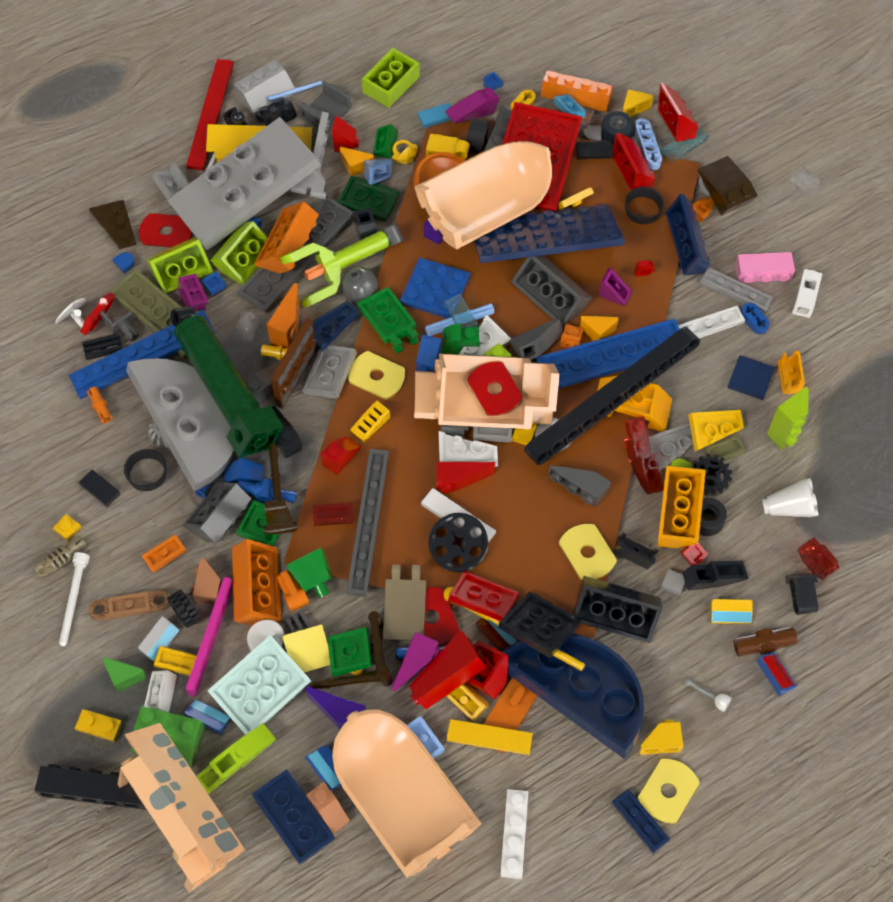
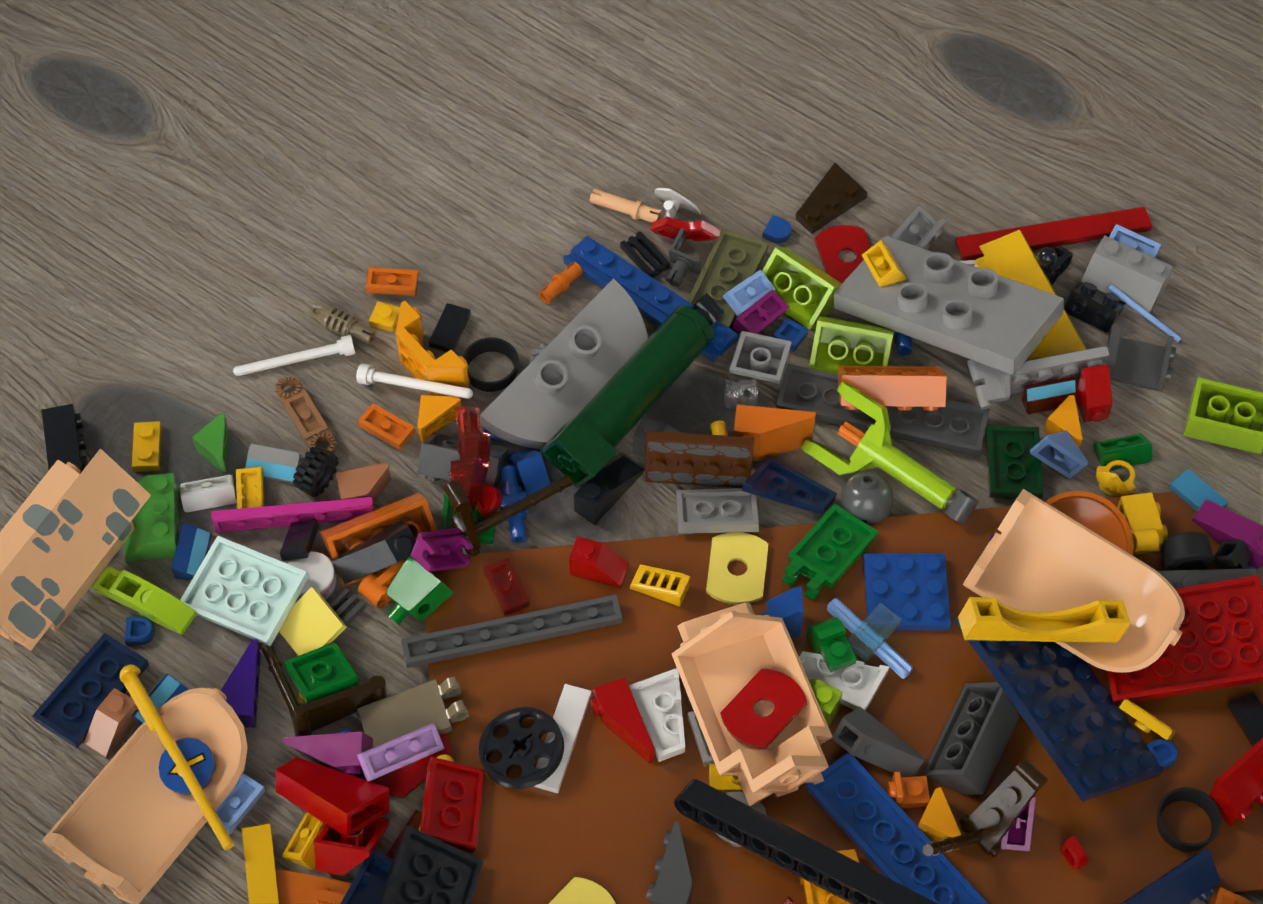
camera: 70 degrees right, 5 degrees down
black slope [354,208,377,240] -> none
none -> yellow bar [120,665,234,851]
none -> blue tile [125,617,155,646]
none -> blue tile [158,738,216,795]
none -> black tile [280,520,319,561]
none -> black slope [331,520,416,584]
none -> white piece [356,363,473,399]
none -> lavender tile [357,723,445,781]
none -> orange plate [365,267,419,296]
none -> light orange slope [395,301,470,396]
none -> magenta hinge [410,528,473,572]
none -> light orange slope [418,395,462,443]
none -> clear red slope [449,406,490,515]
none -> red tile [472,485,502,518]
none -> light nougat pin [590,188,663,223]
none -> light blue plate [723,270,776,316]
none -> light grey slope [729,331,792,384]
none -> yellow slope [862,240,907,287]
none -> dark brown piece [922,758,1048,858]
none -> yellow arch [958,597,1131,643]
none -> slope [1022,376,1076,415]
none -> light blue plate [1109,224,1161,258]
none -> blue tile [1147,739,1178,770]
none -> pearl dark grey piece [1214,540,1257,573]

